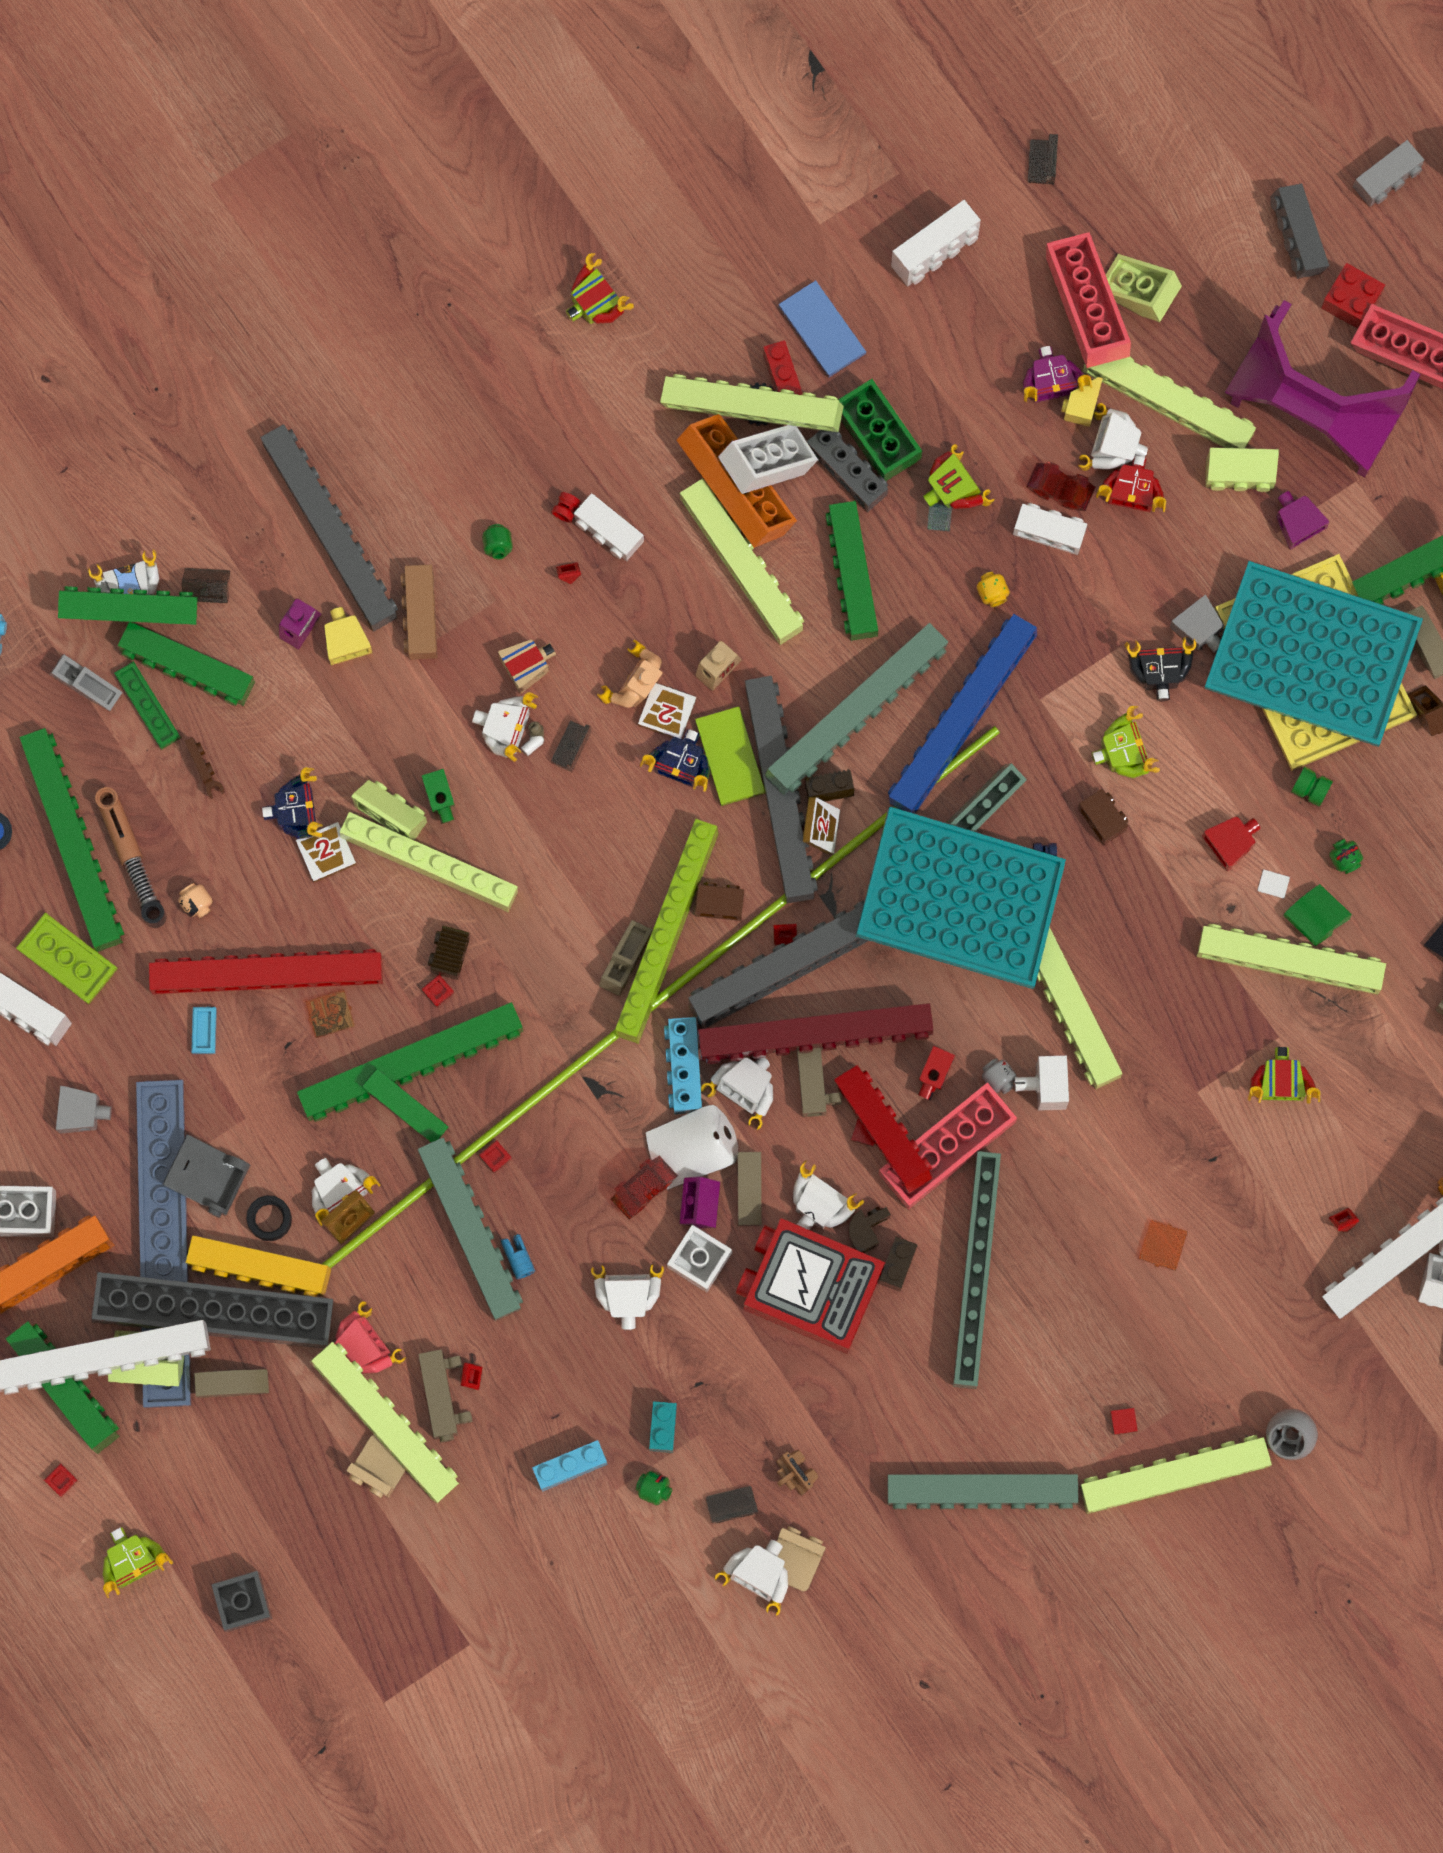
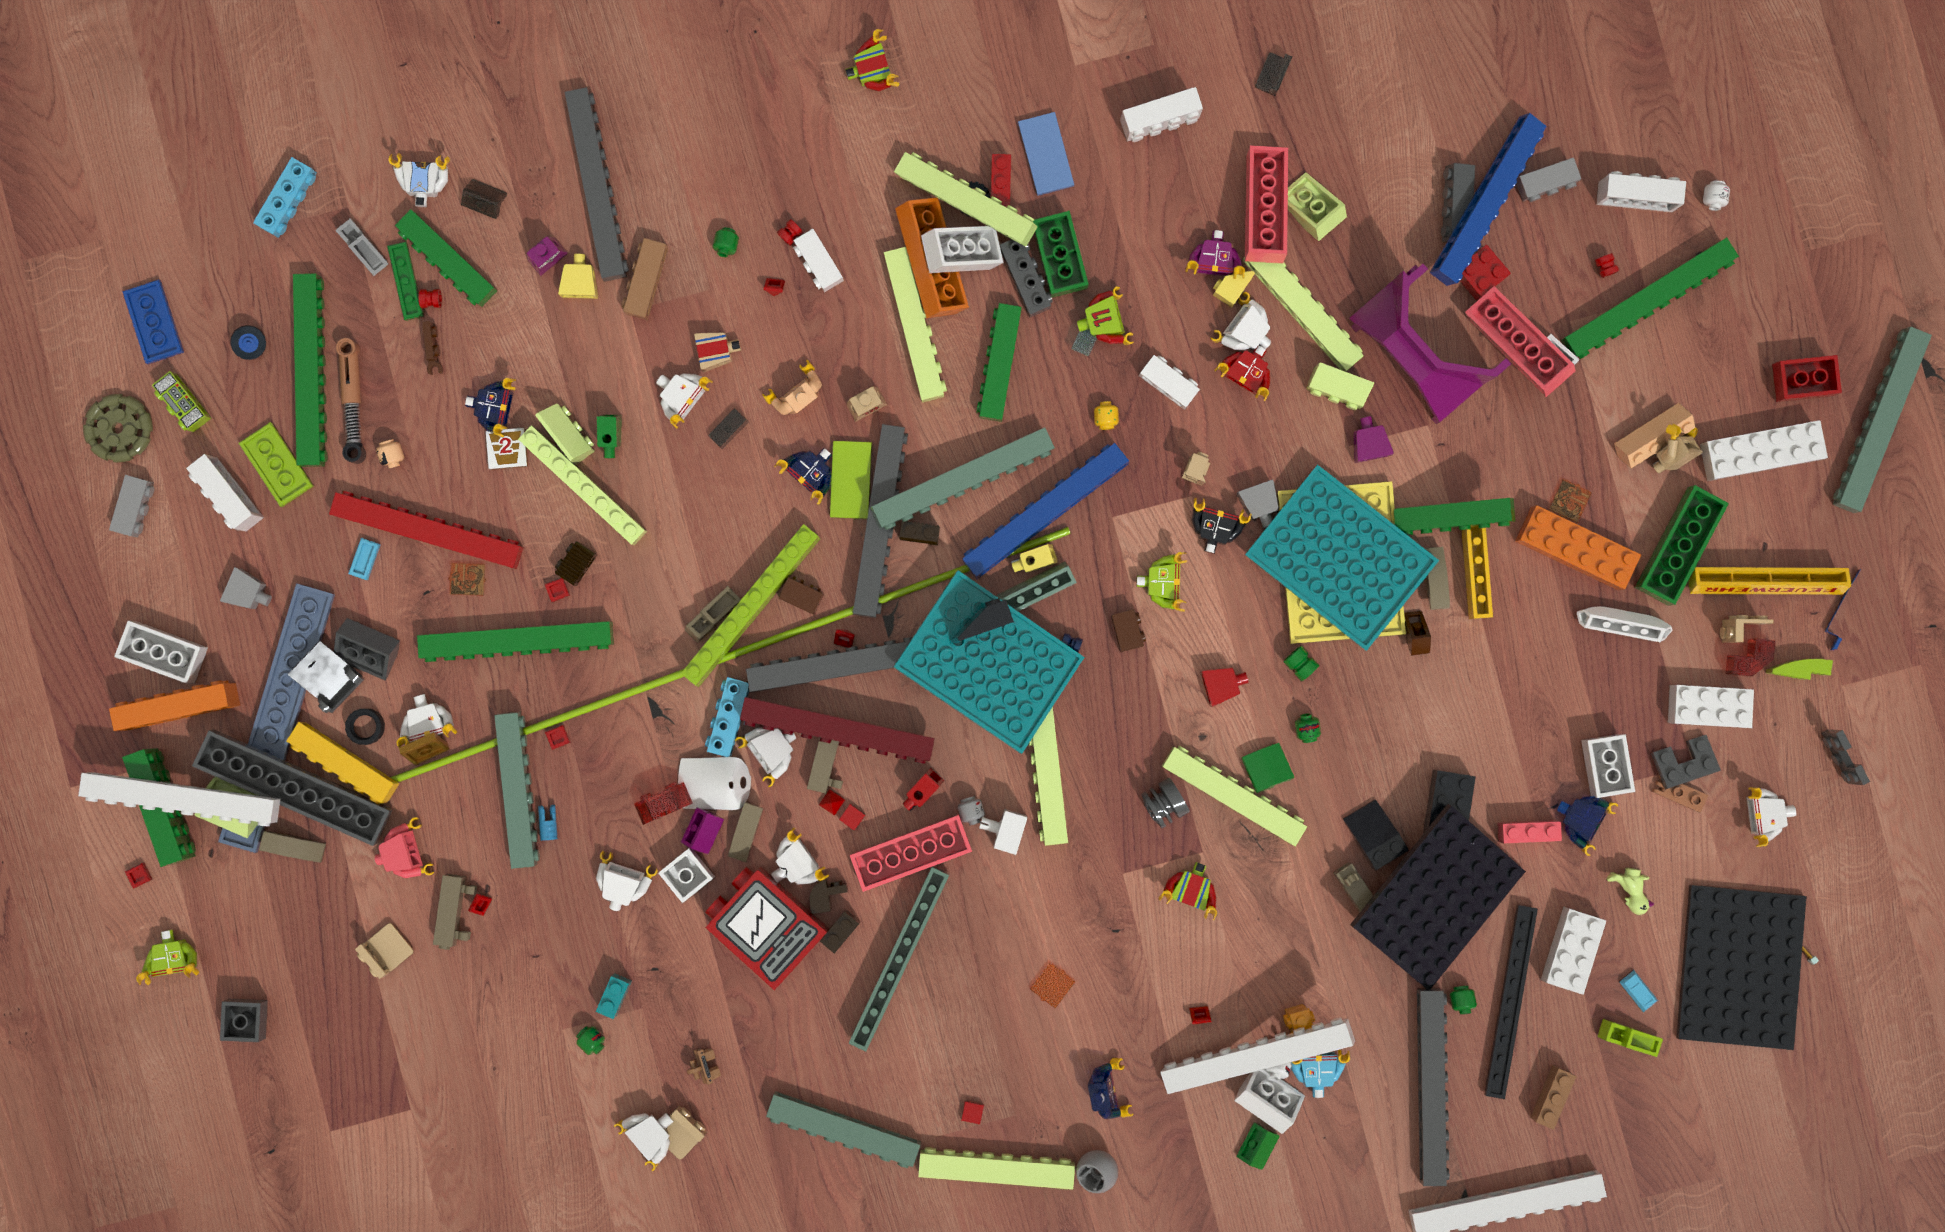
camera: 15 degrees right, 10 degrees up
green brick [58,586,198,625] -> none
yellowish green brick [310,1342,459,1503] -> none
green tile [362,1068,449,1143] -> none
arm [521,721,544,756] -> none
medium azure brick [532,1440,608,1492] -> none
tile [638,683,697,741] -> none
clear smoke panel [706,1486,758,1525] -> none
tile [803,797,840,854] -> none
red brick [834,1065,933,1193] -> none
clear red brick [1026,462,1096,511] -> none
white sticker [1258,869,1290,898] -> none
none -> dark grey slope [334,618,400,681]
none -> red wheel [419,289,442,308]
none -> red slope [819,789,845,816]
none -> black slope [951,598,1014,643]
none -> light yellow torso [1011,544,1058,572]
none -> clear blue torso [1088,1058,1133,1119]
none -> dark grey wheel [1141,777,1190,828]
none -> tan window [1182,452,1210,486]
none -> blue brick [1430,113,1547,286]

